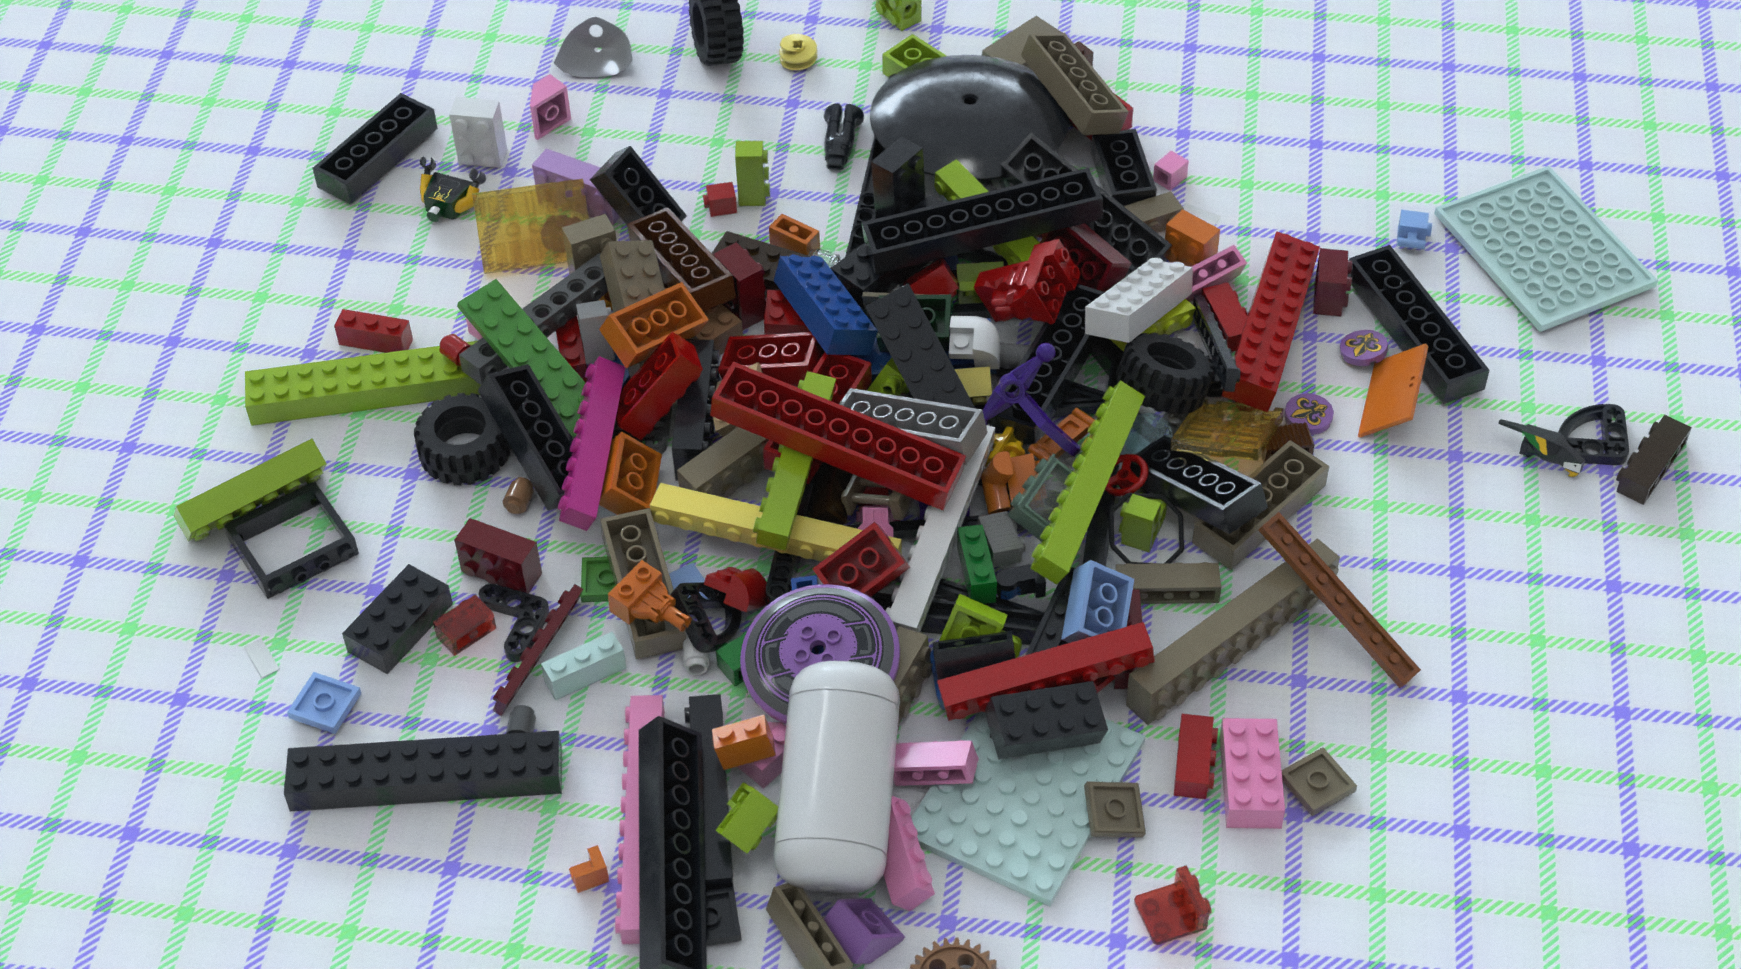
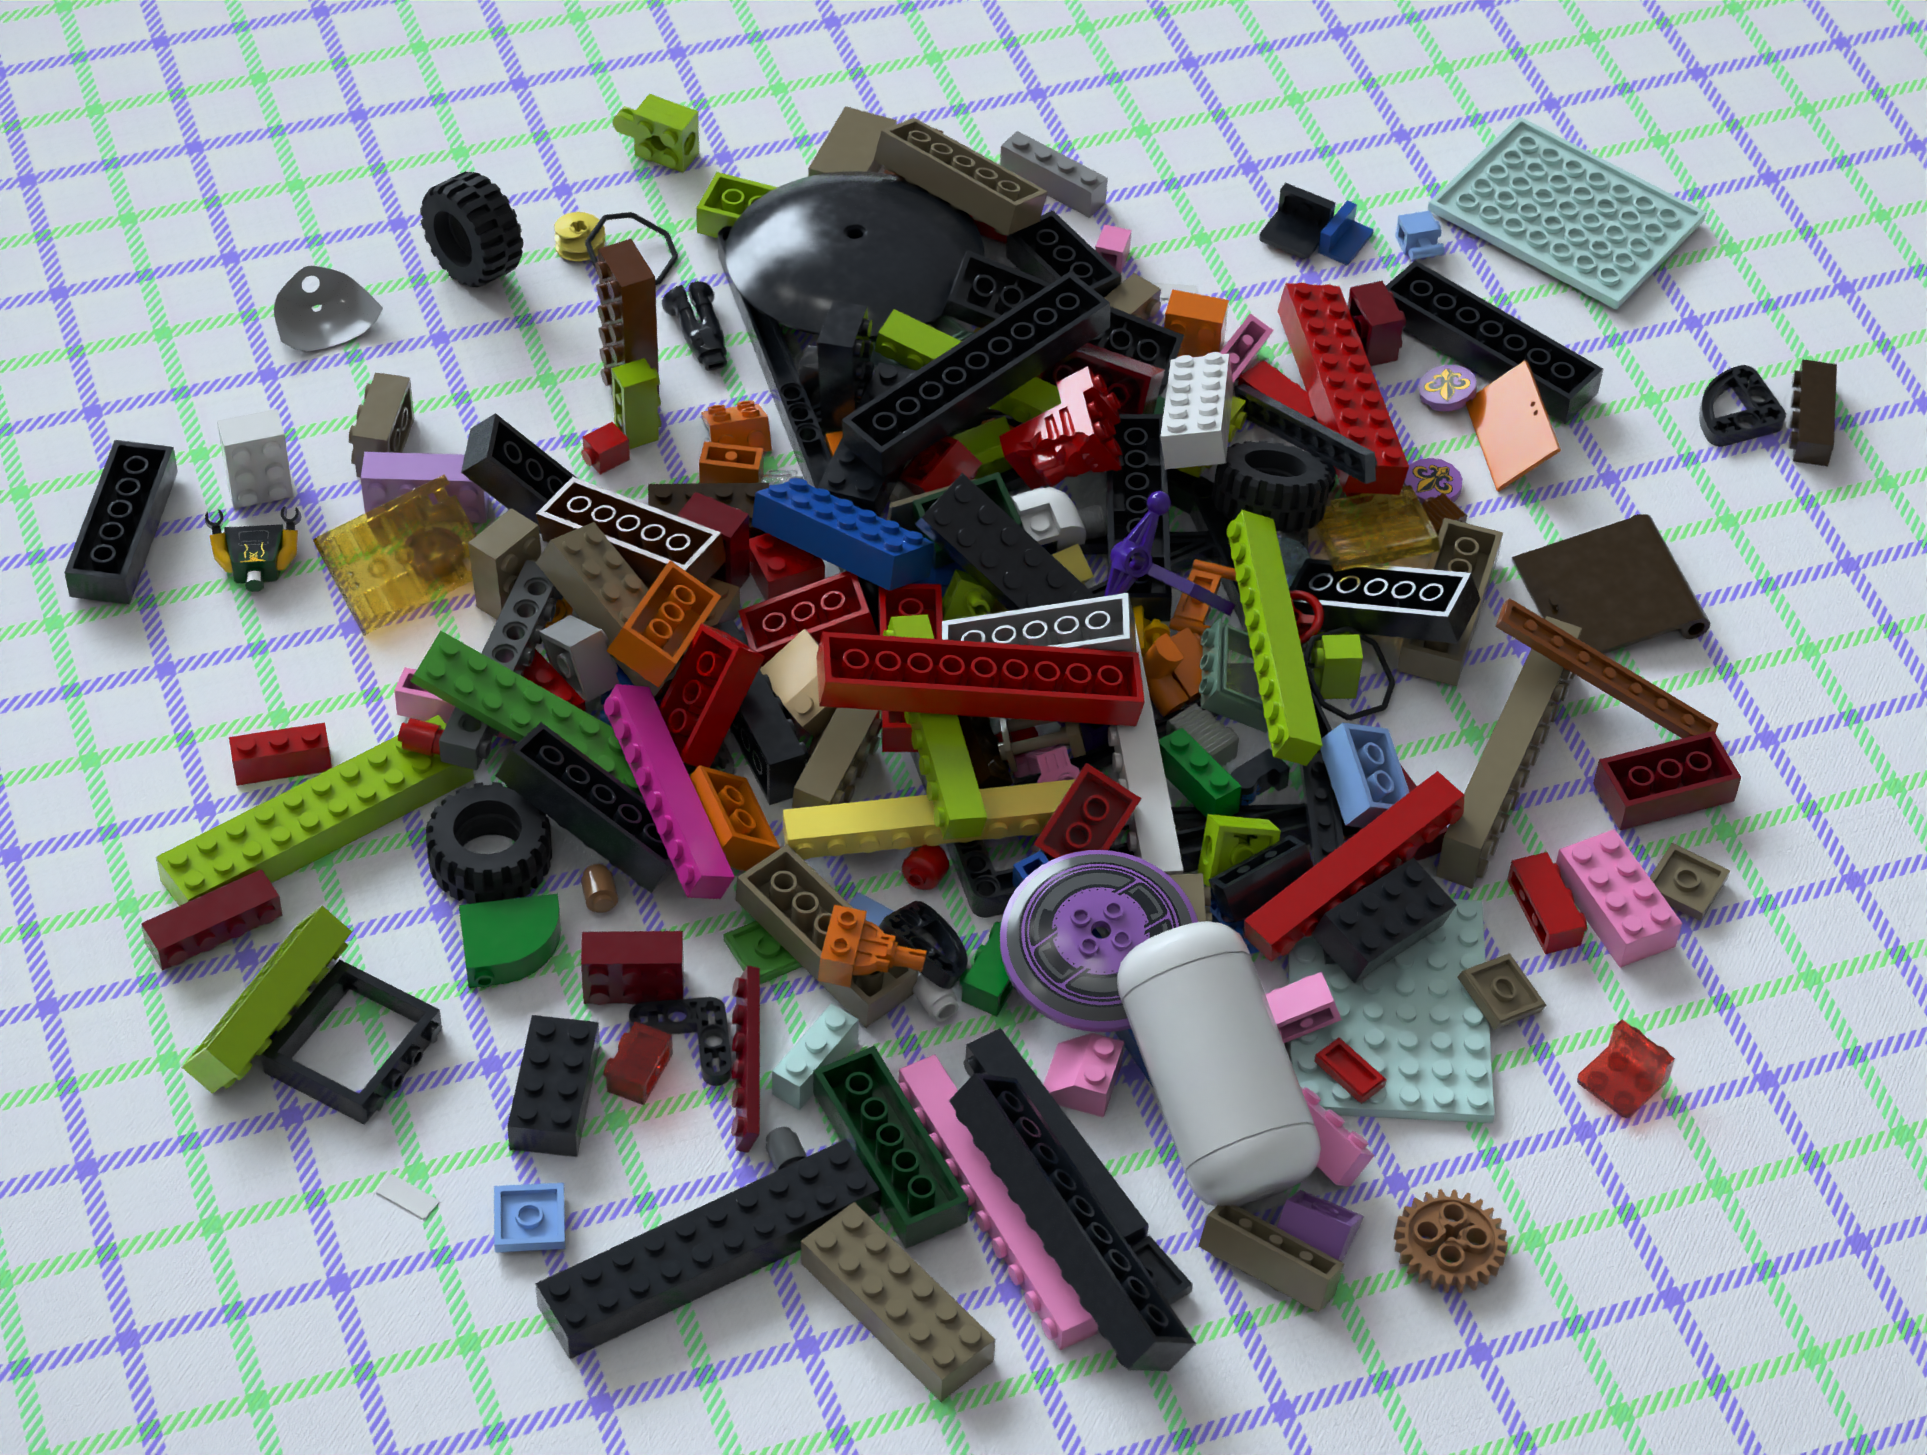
camera: 30 degrees left, 0 degrees up
bright pink slope [530,74,571,140] -> none
orange panel [569,845,609,893] -> none
red brick [704,567,767,613] -> none
orange brick [712,715,776,770] -> none
lime brick [716,782,778,854] -> none
dark tan brick [1115,562,1221,604] -> none
black animal [1498,419,1585,477] -> none
none -> dark red brick [141,869,283,971]
none -> dark tan brick [349,372,414,478]
none -> green brick [459,893,561,988]
none -> black piece [585,212,678,285]
none -> reddish brown brick [595,239,659,394]
none -> orange bracket [701,401,772,452]
none -> dark tan brick [801,1202,995,1402]
none -> dark green brick [813,1046,969,1249]
none -> red head [901,844,949,891]
none -> light grey brick [1000,131,1108,218]
none -> black bracket [1259,182,1336,259]
none -> red tile [1314,1037,1387,1104]
none -> blue panel [1318,200,1373,265]
none -> dark brown door [1512,514,1710,654]
none -> dark red brick [1593,731,1741,830]

